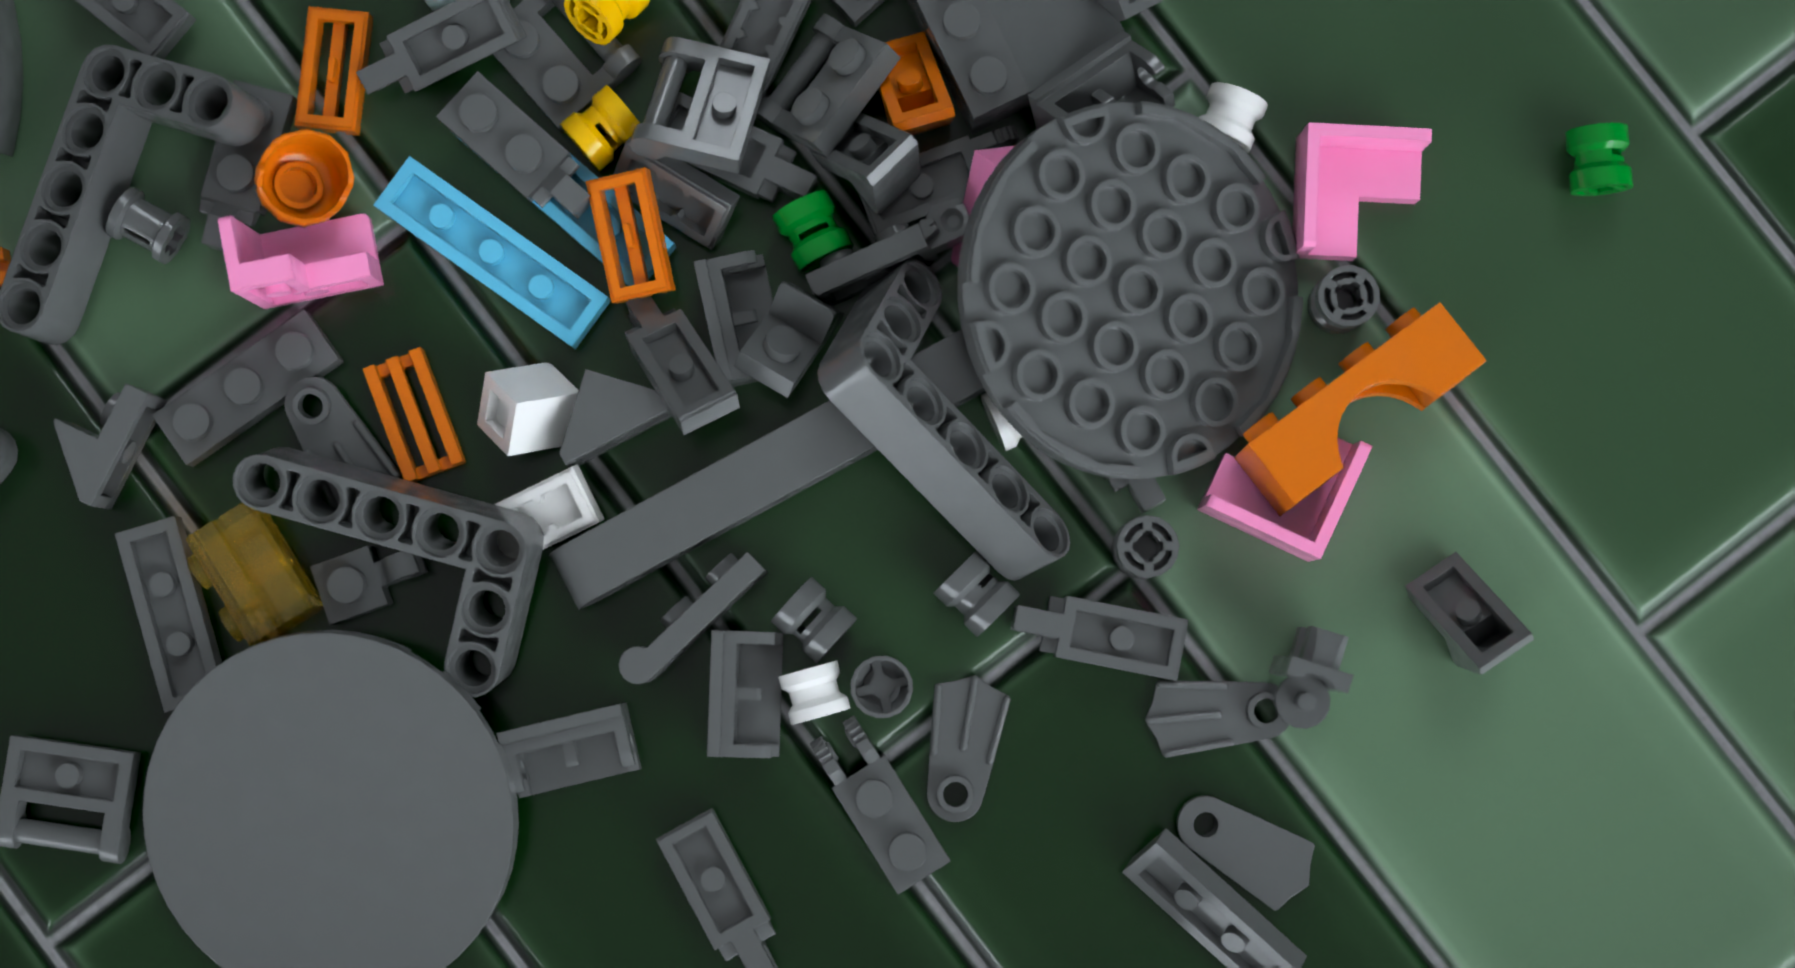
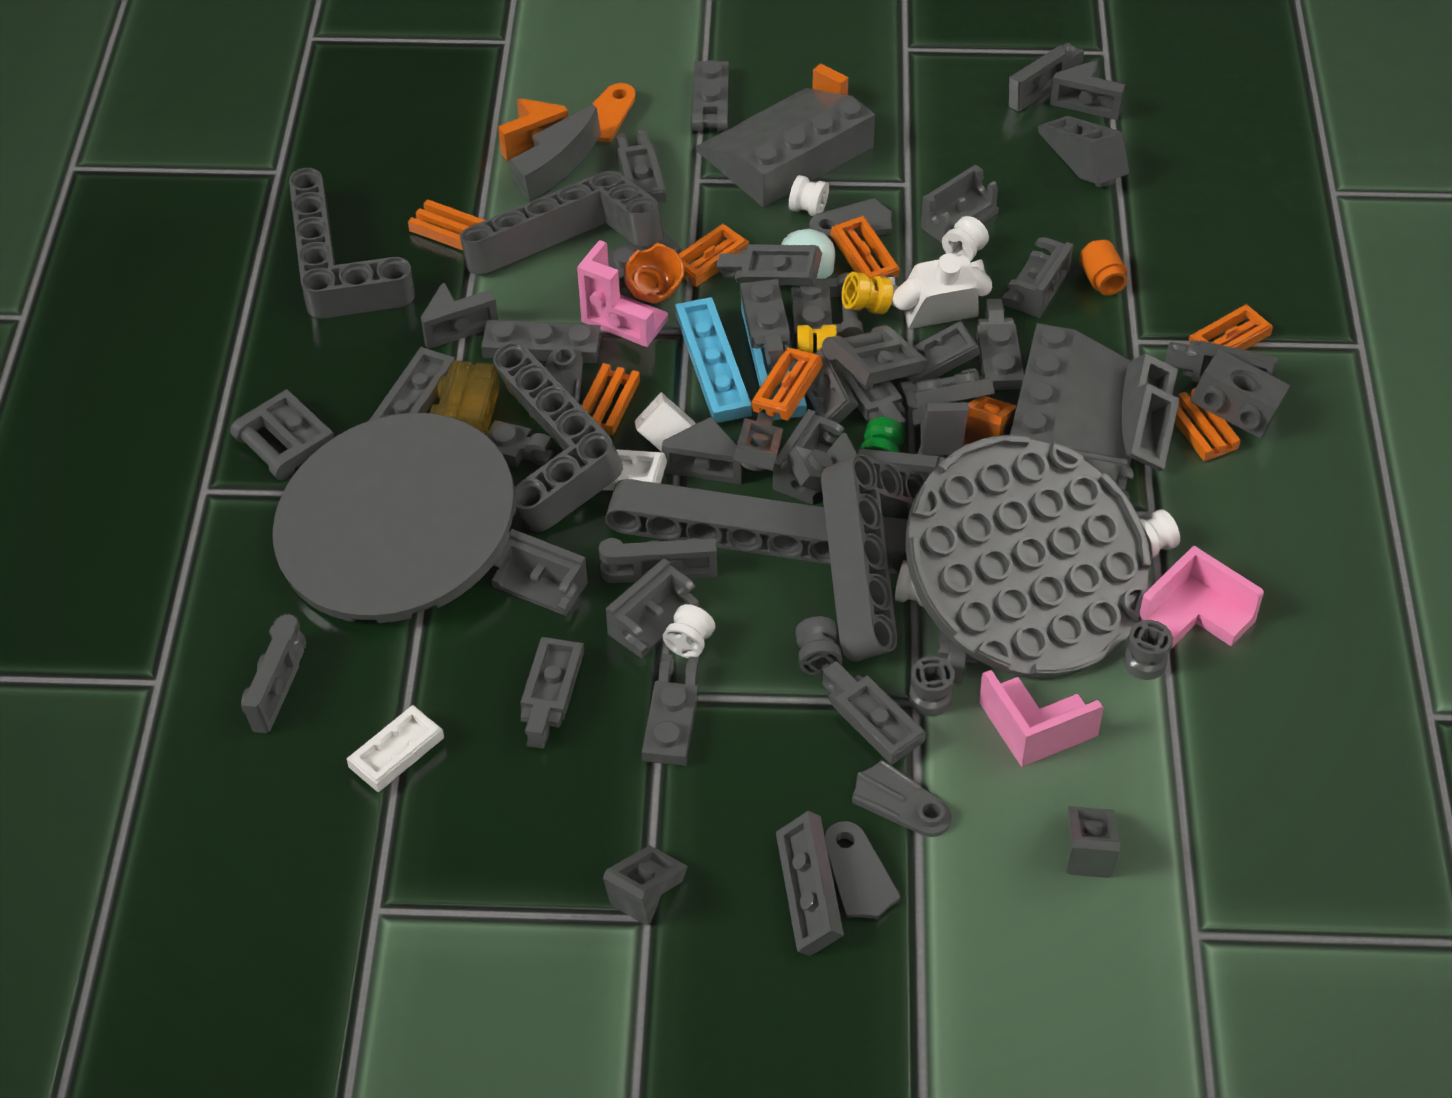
camera: 40 degrees right, 35 degrees down
dark grey bush [106,187,191,264] -> none
dark grey wheel [771,577,858,664] -> none
dark grey wheel [851,656,913,718] -> none
dark grey piece [927,675,1011,822] -> none
orange arch [1235,302,1487,517] -> none
dark grey hips [1269,626,1354,729] -> none
green wheel [1565,122,1633,196] -> none

